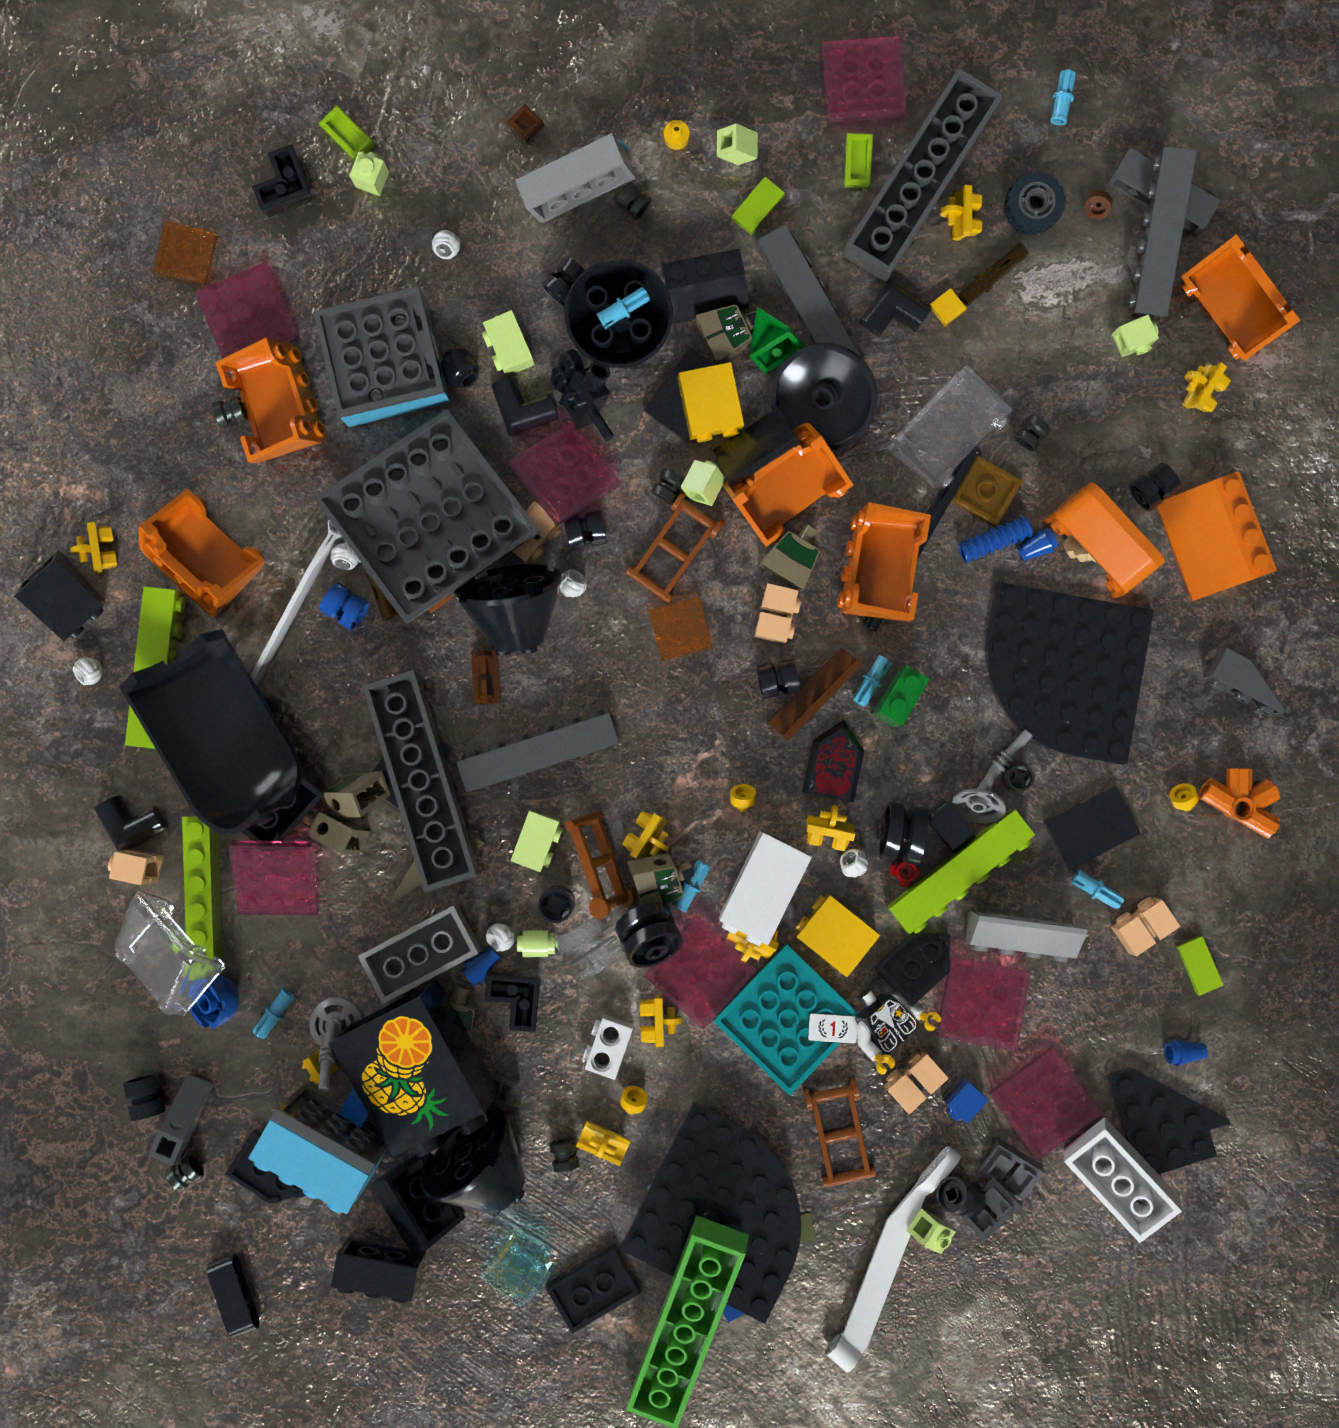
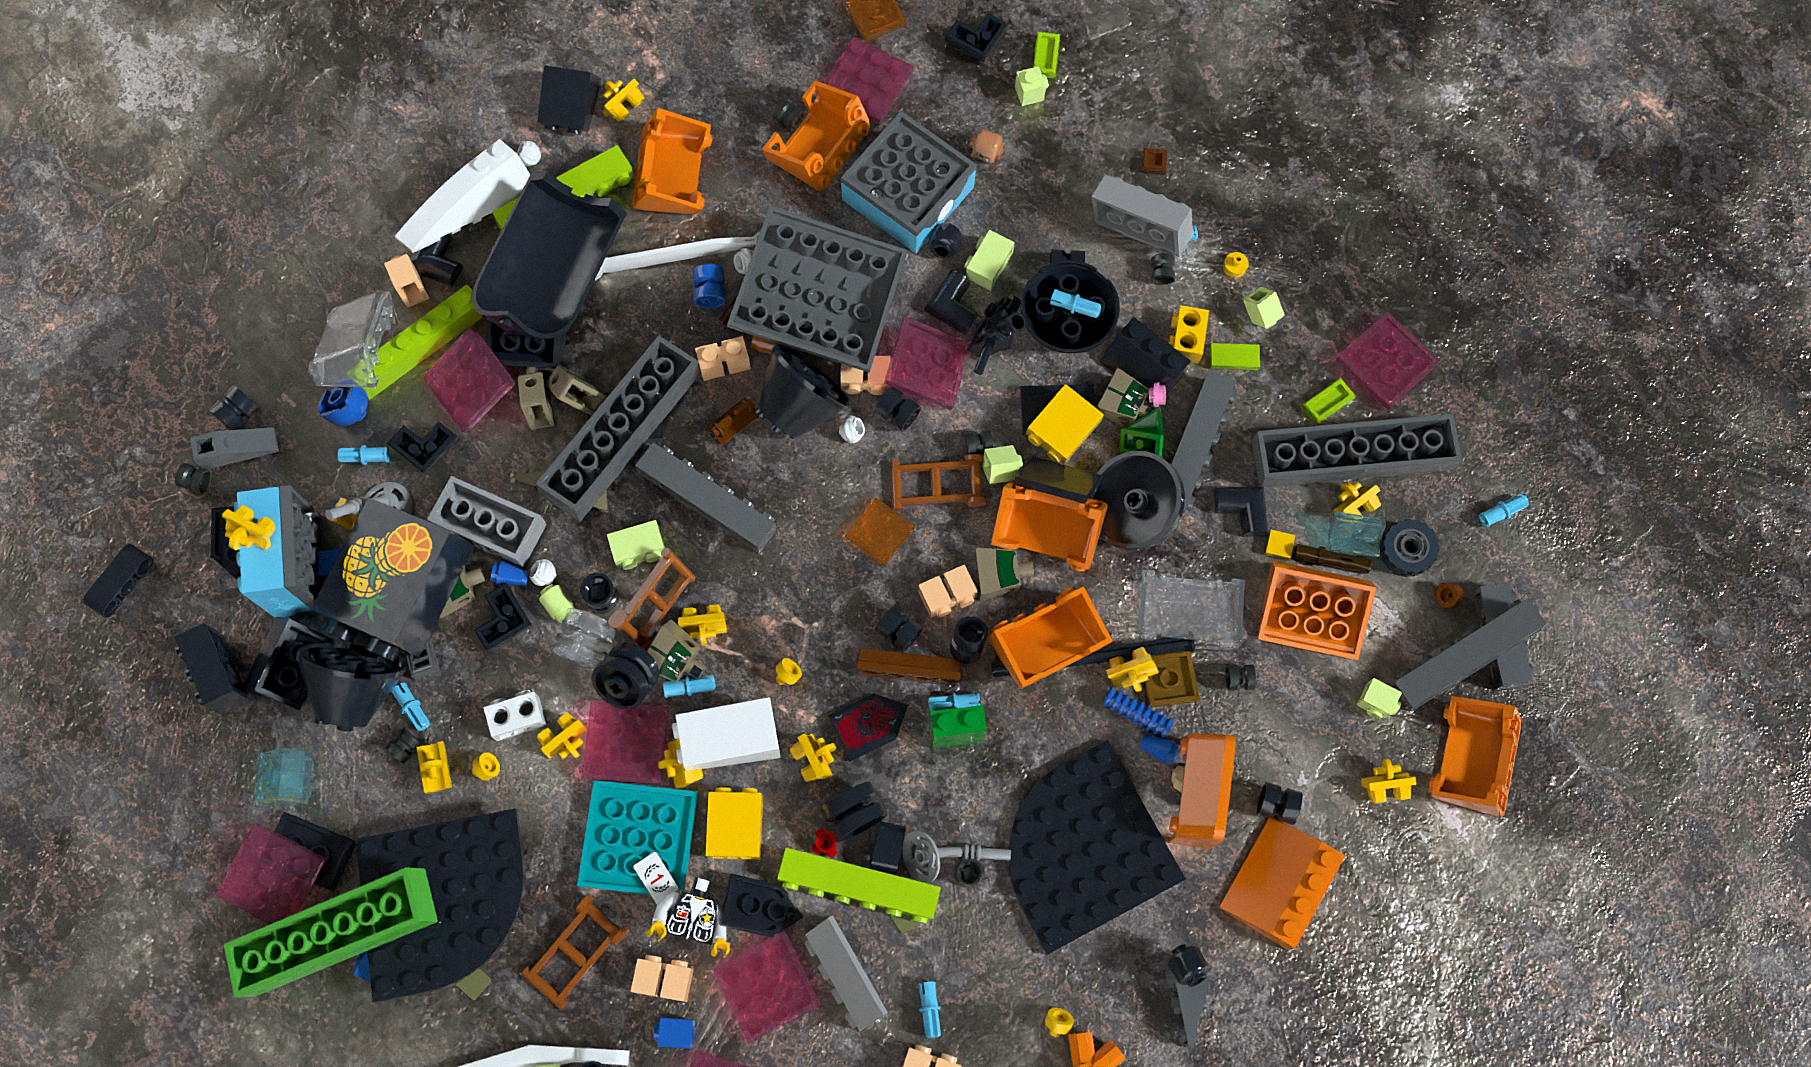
camera: 50 degrees right, 15 degrees down
white piece [432,230,460,259] -> none
white piece [840,849,868,877] -> none
black tile [1044,786,1141,870] -> none
none -> clear pink plate [215,823,326,925]
none -> yellow hips [222,505,276,551]
none -> black brick [387,421,459,475]
none -> medium azure axle [391,683,430,731]
none -> white wedge [395,139,530,253]
none -> light nougat piece [695,336,751,381]
none -> black wheel [950,616,988,663]
none -> nougat head [969,129,1005,164]
none -> yellow hips [1106,647,1159,692]
none -> bright pink plate [1149,383,1166,407]
none -> yellow brick [1168,305,1209,364]
none -> black head [1168,944,1209,988]
none -> orange slope [1257,560,1377,660]
none -> clear light blue bracket [1328,511,1386,557]

